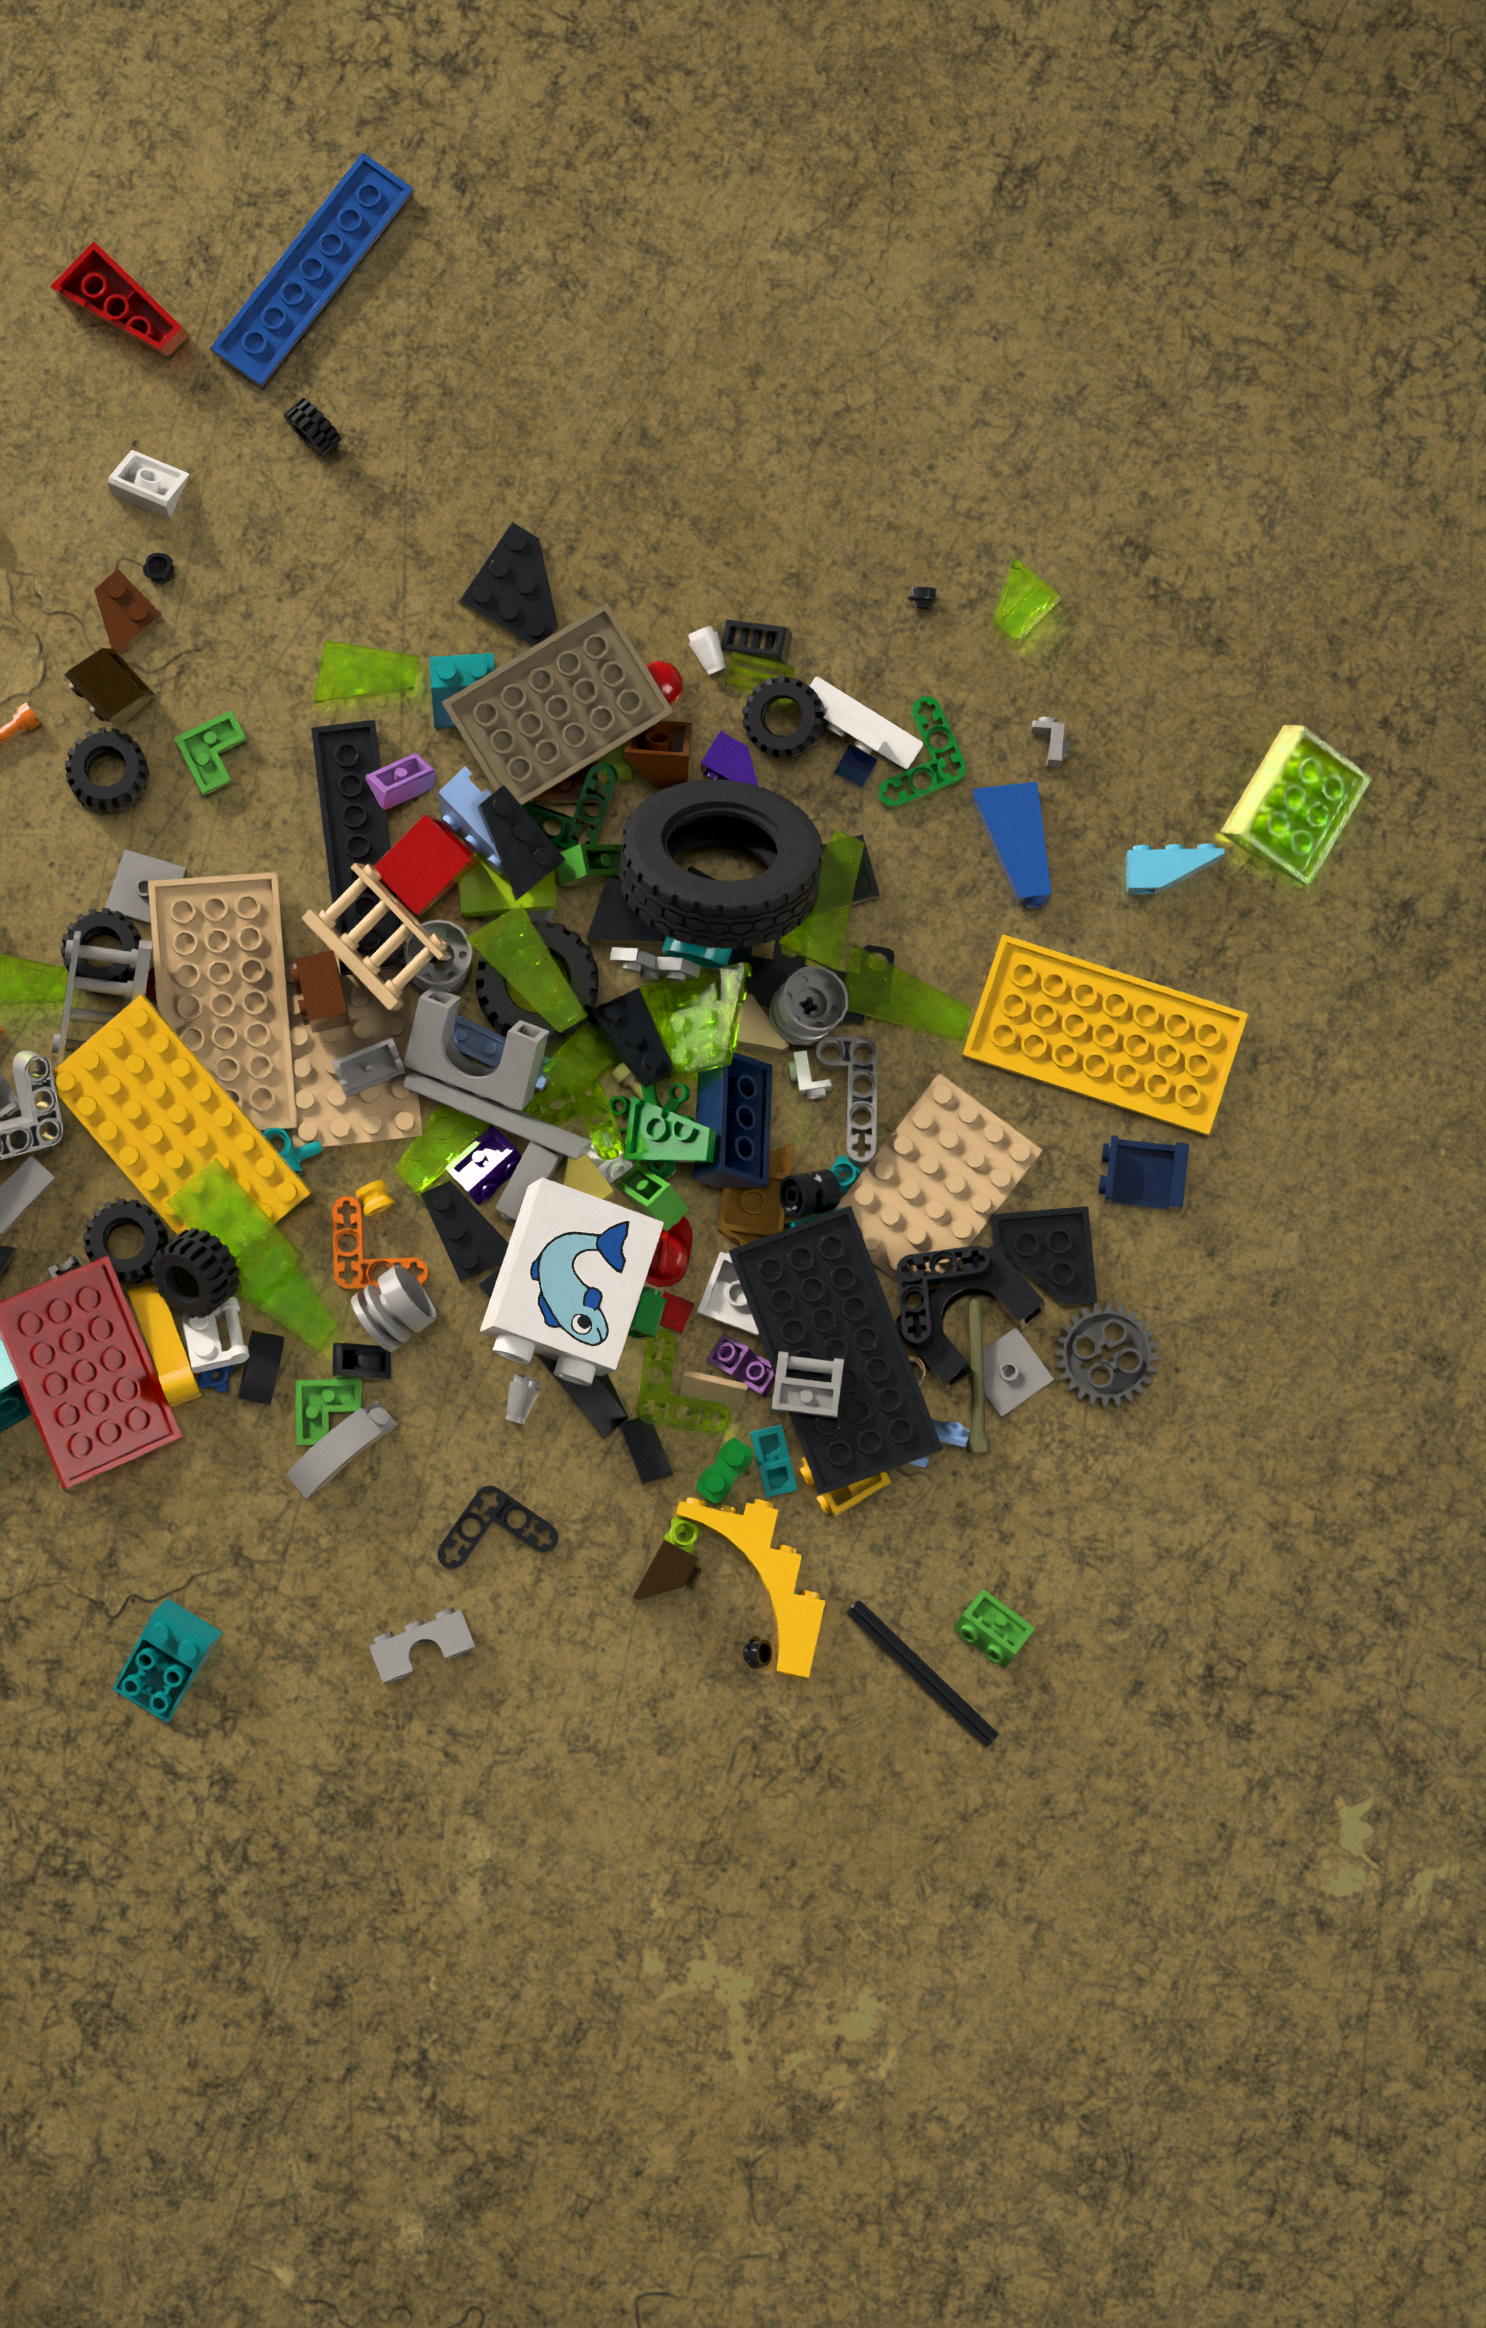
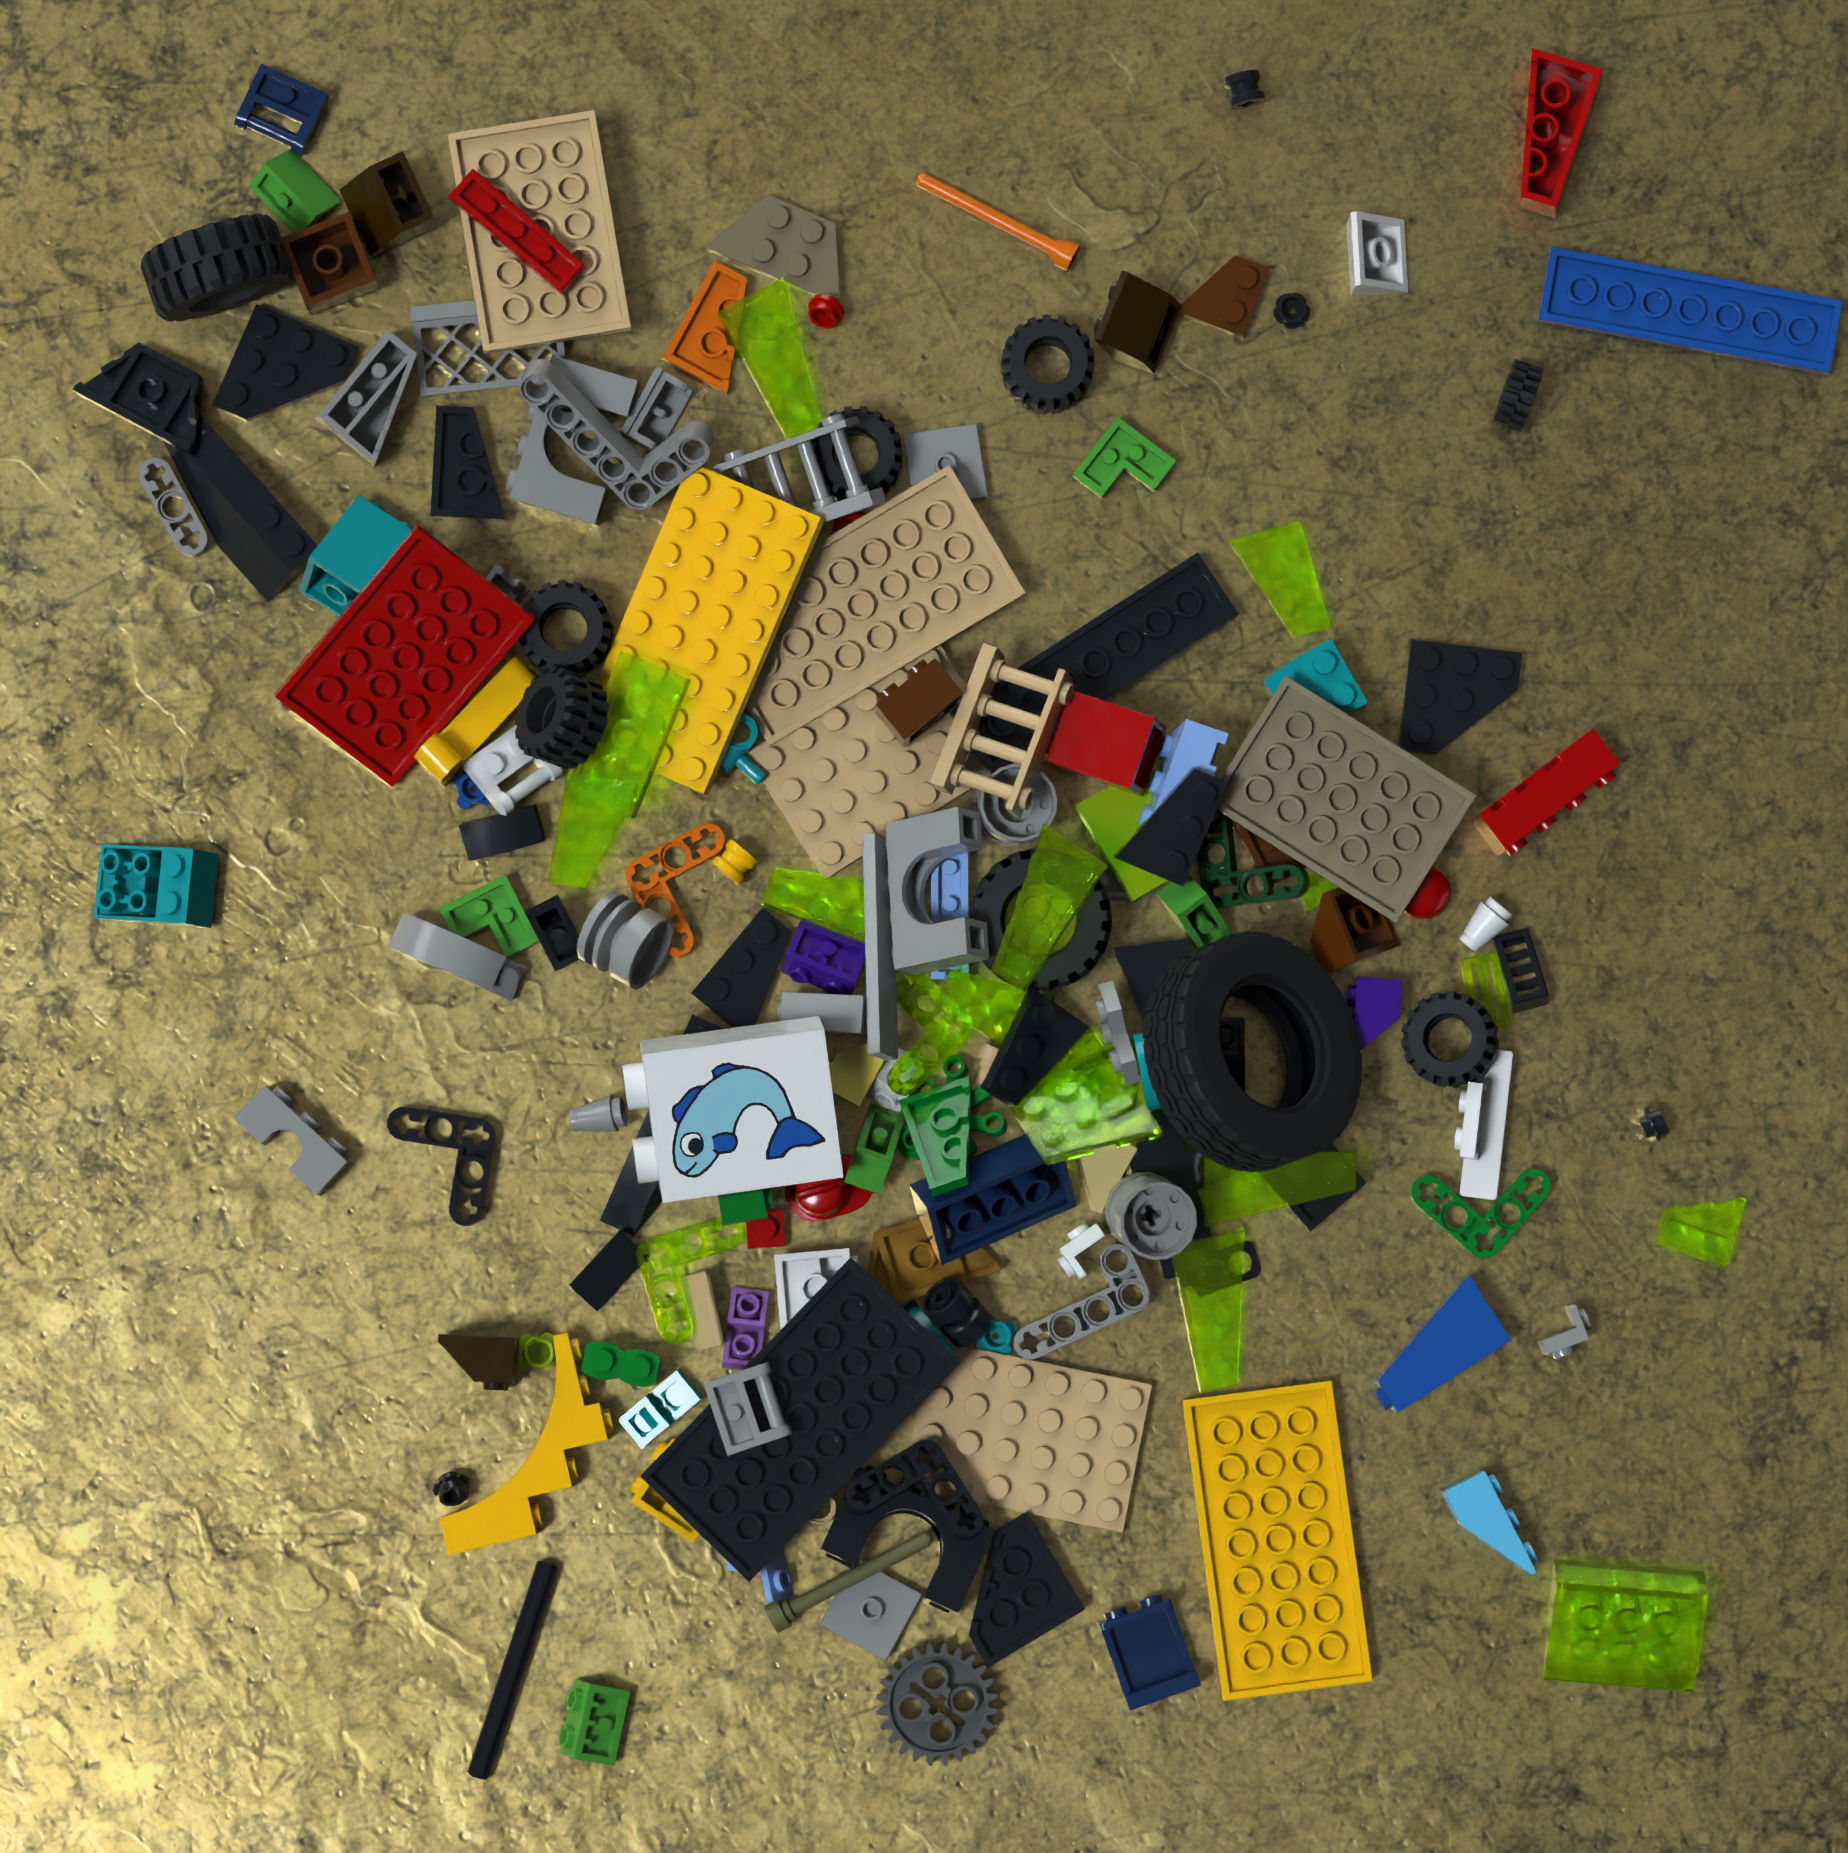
camera: 60 degrees right, 5 degrees up
light grey hinge [332,1038,406,1098] -> none
medium lavender slope [365,753,436,810] -> none
clear blue tile [834,745,878,789] -> none
none -> red wedge [1471,729,1620,856]

